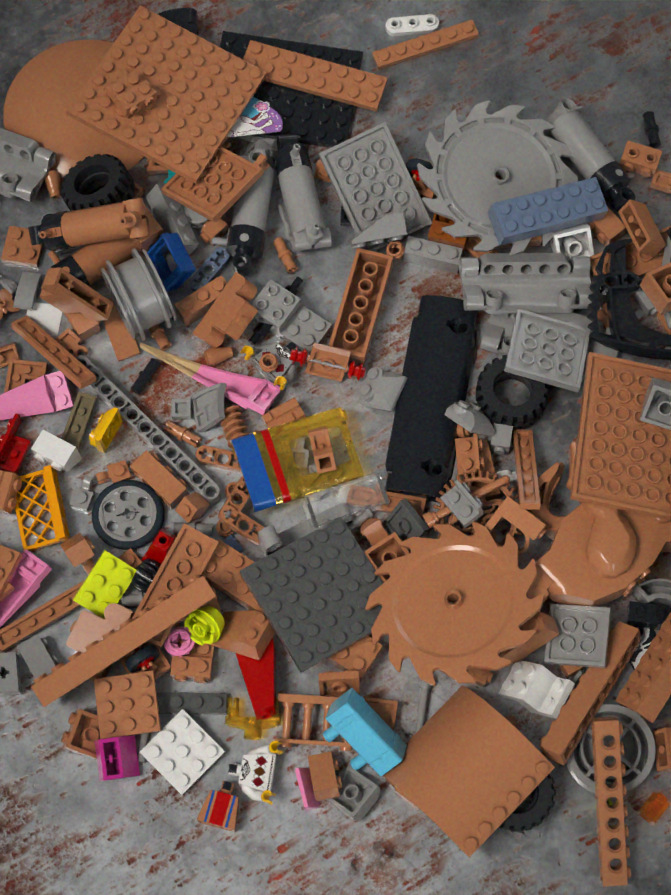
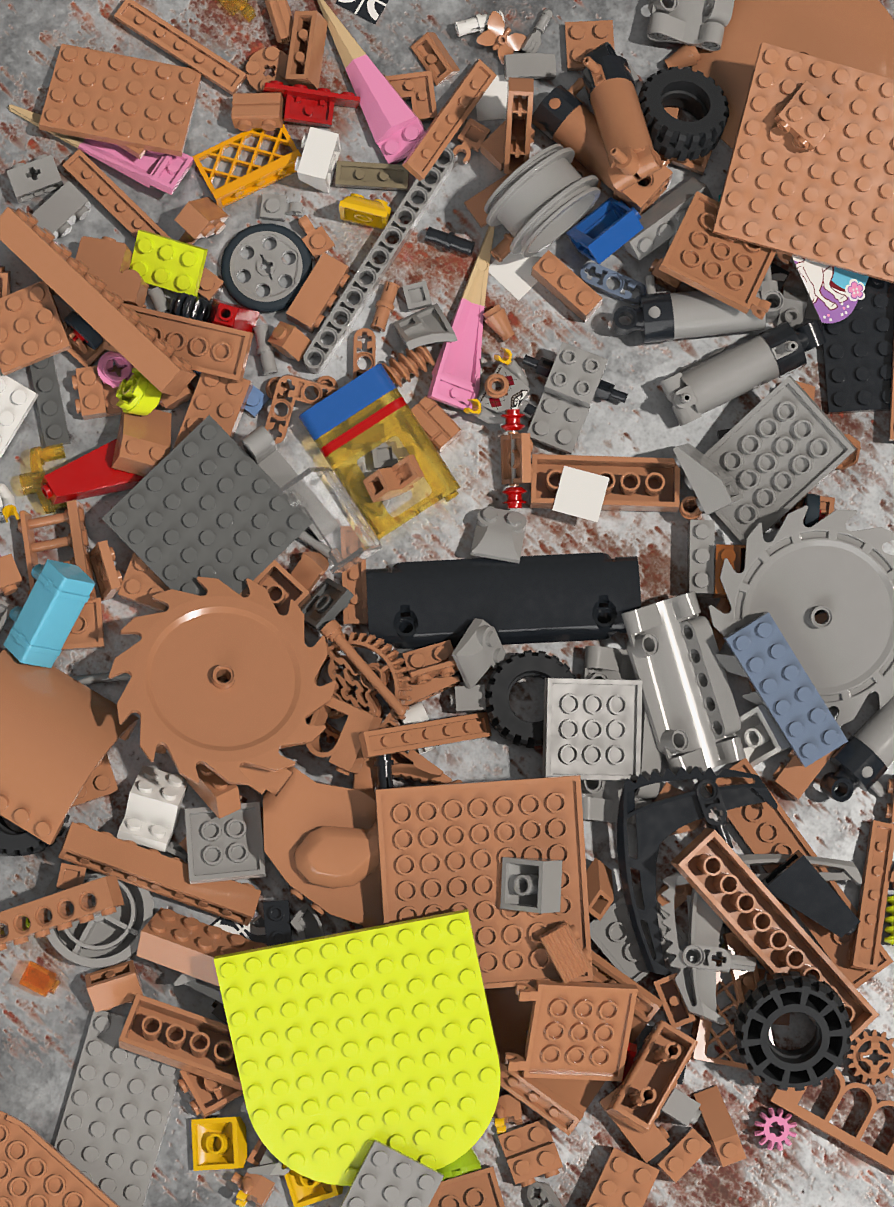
camera: 70 degrees right, 10 degrees up
nougat brick [193,272,258,348] -> none
nougat pin [272,237,298,274] -> none
light grey bracket [440,480,484,528] -> none
nougat brick [618,199,666,257] -> none
none -> nougat plate [56,863,87,890]
none -> black pin [374,754,394,789]
none -> white sticker [489,252,540,301]
none -> white sticker [552,466,609,522]

